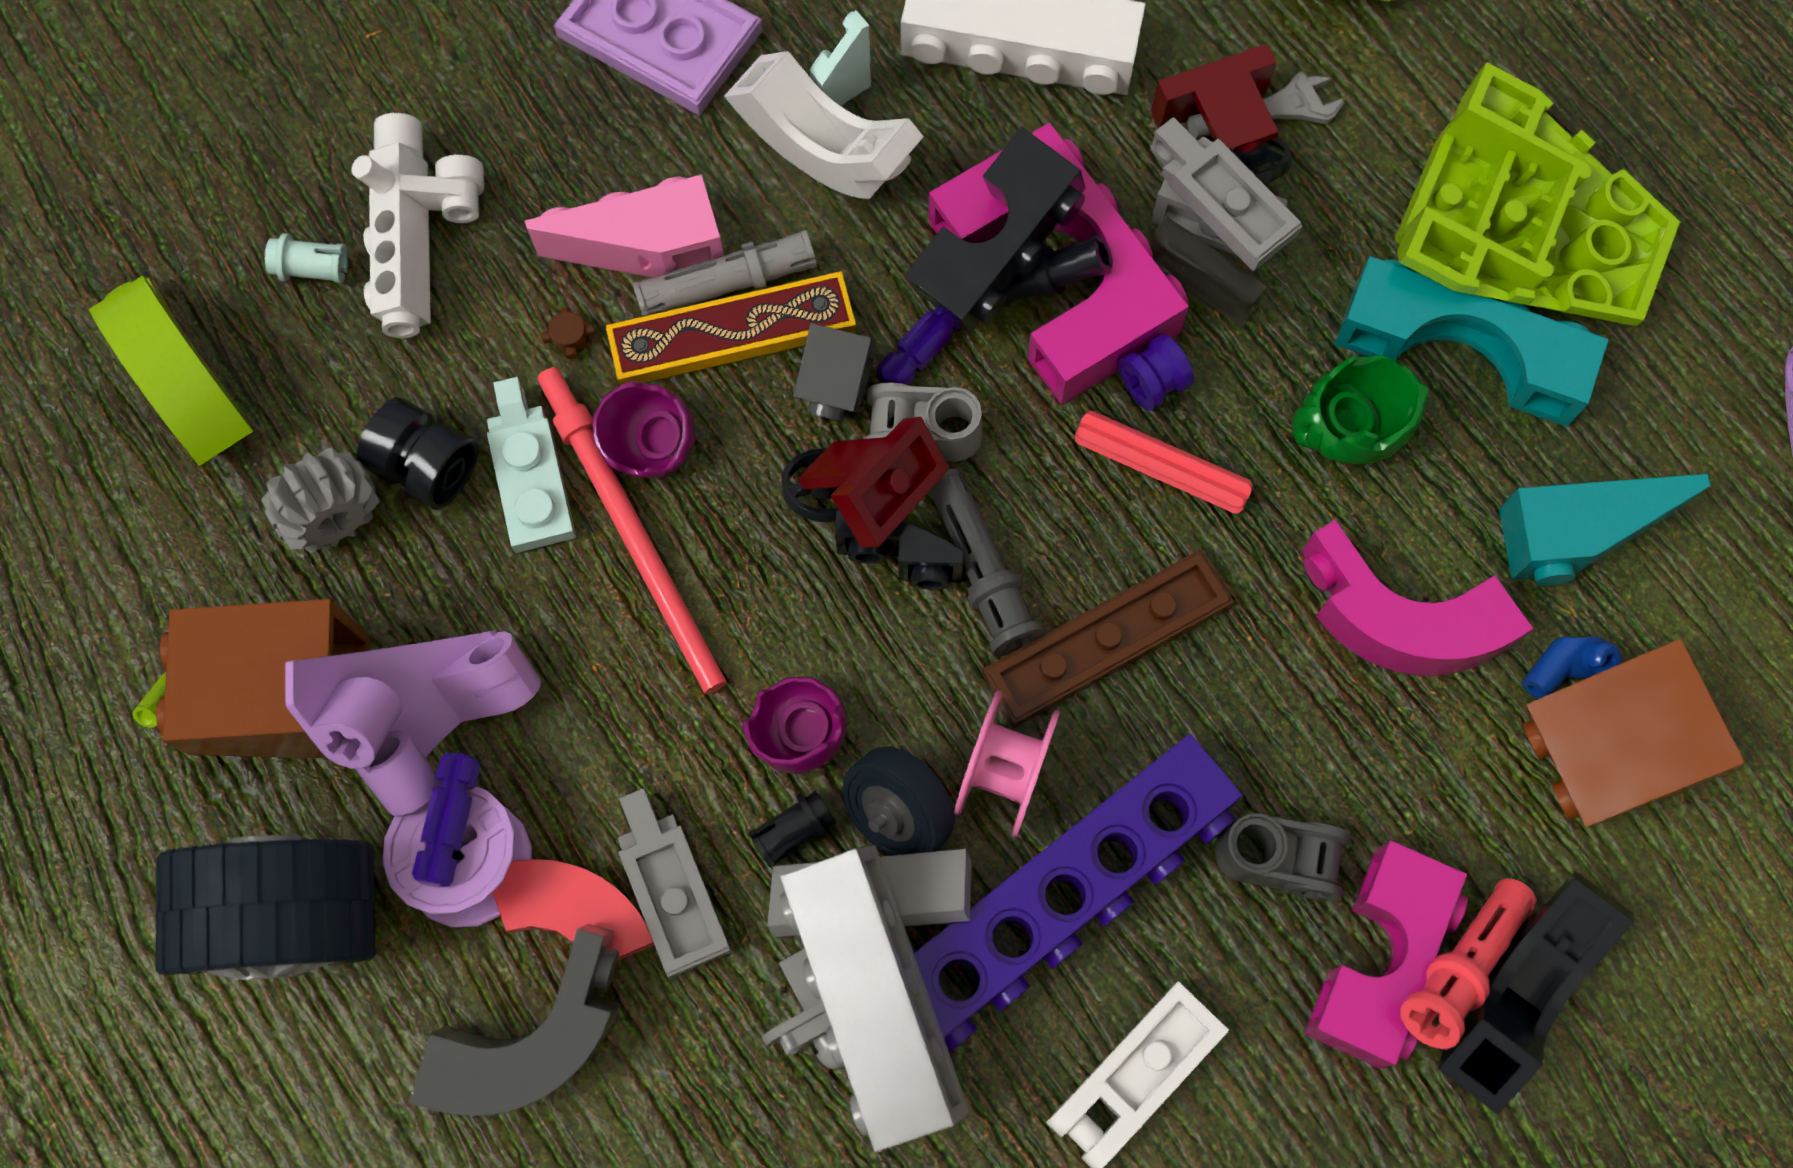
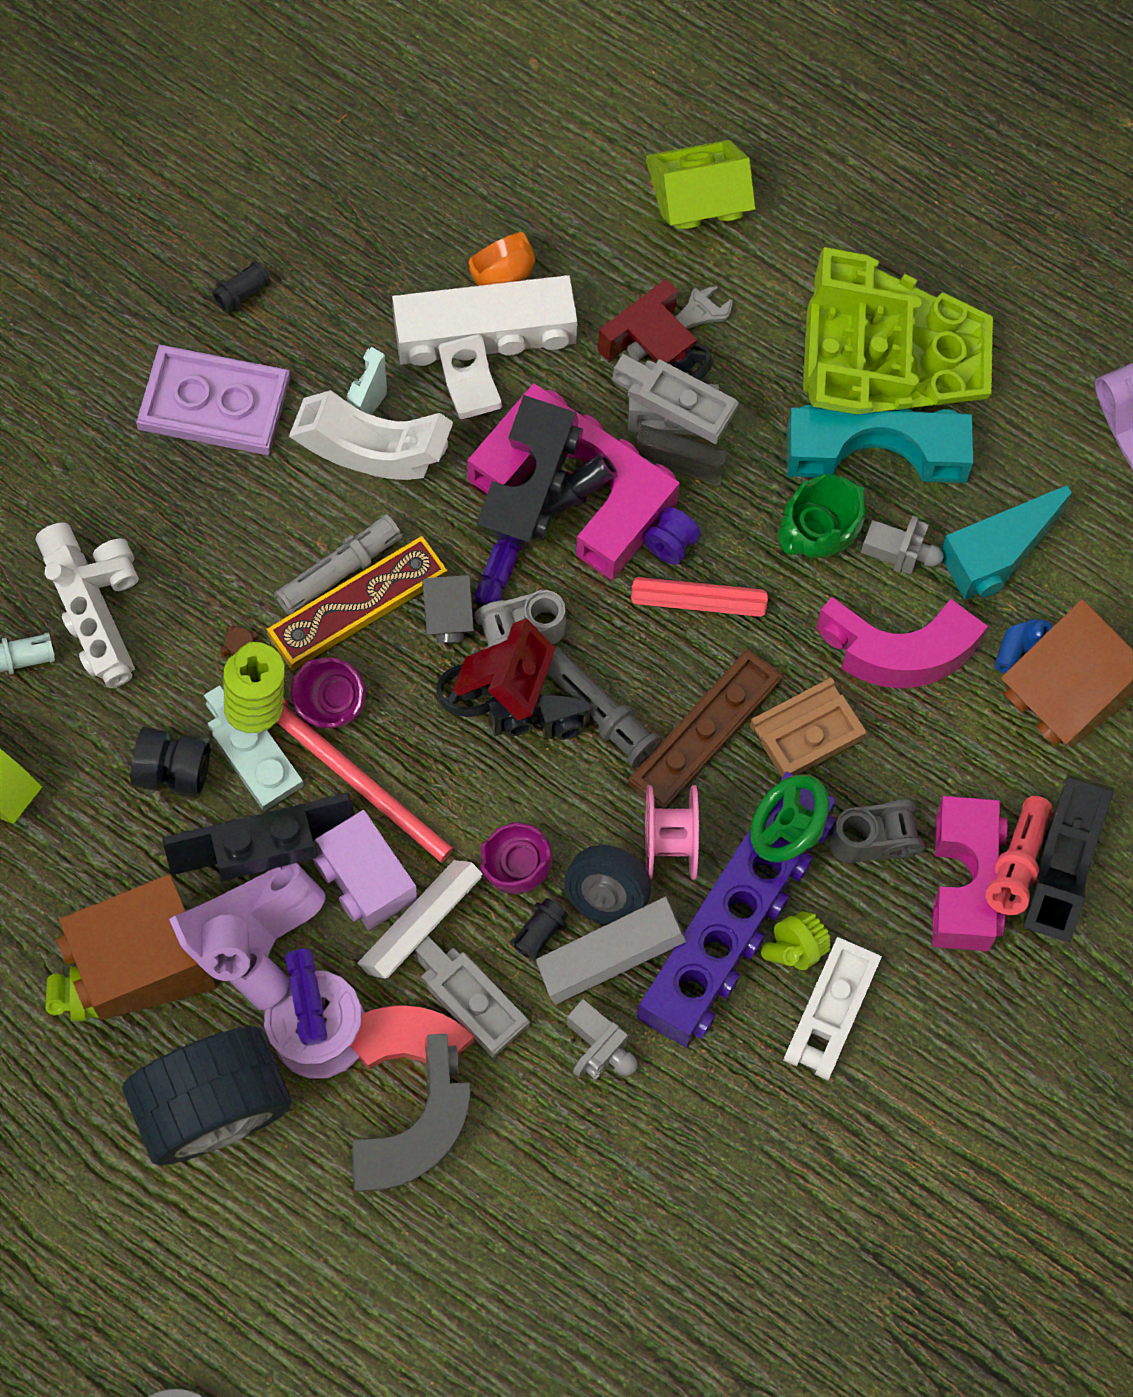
camera: 25 degrees left, 5 degrees down
light grey gear [261,447,379,553] -> none
bright pink slope [525,174,724,278] -> none
brick [780,845,970,1152] -> none
none -> black bracket [162,793,355,881]
none -> lime piece [223,642,285,733]
none -> lavender brick [313,810,417,931]
none -> white tile [357,860,482,979]
none -> white bracket [438,334,502,419]
none -> medium nougat plate [750,677,867,777]
none -> green piece [750,775,829,862]
none -> lime piece [761,911,830,971]
none -> light grey piece [861,515,944,574]

